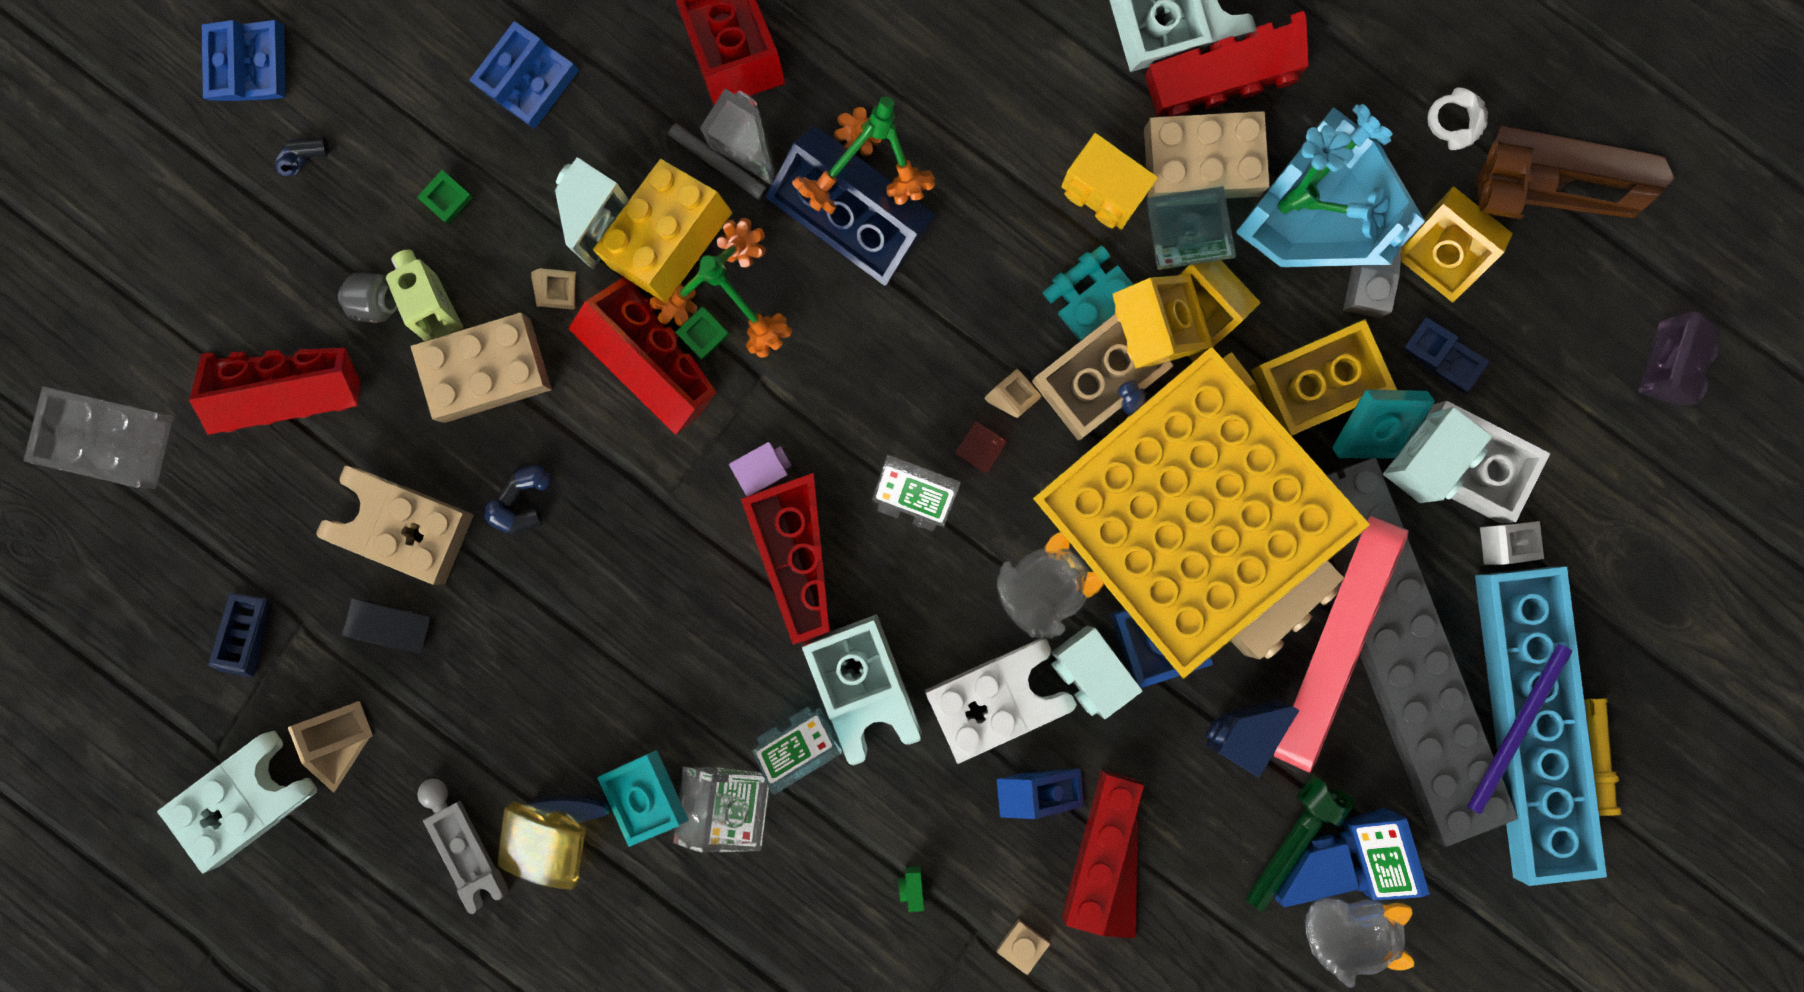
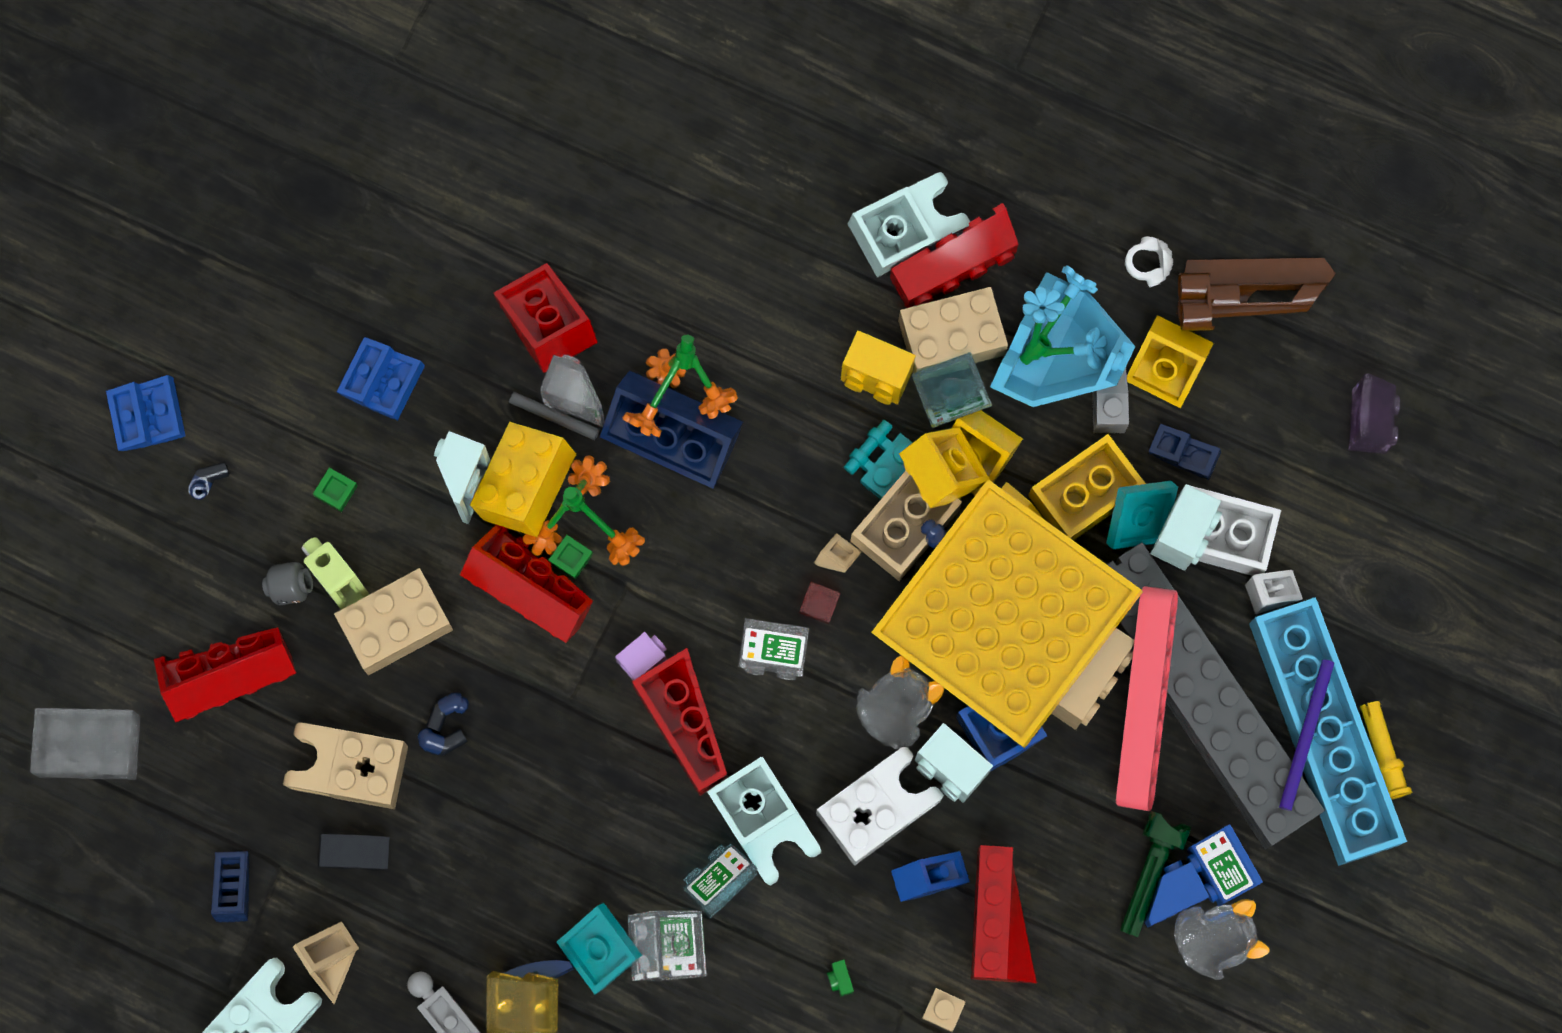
camera: 15 degrees left, 10 degrees down
tan slope [531,268,576,310] -> none
dark blue slope [1205,700,1300,778] -> none

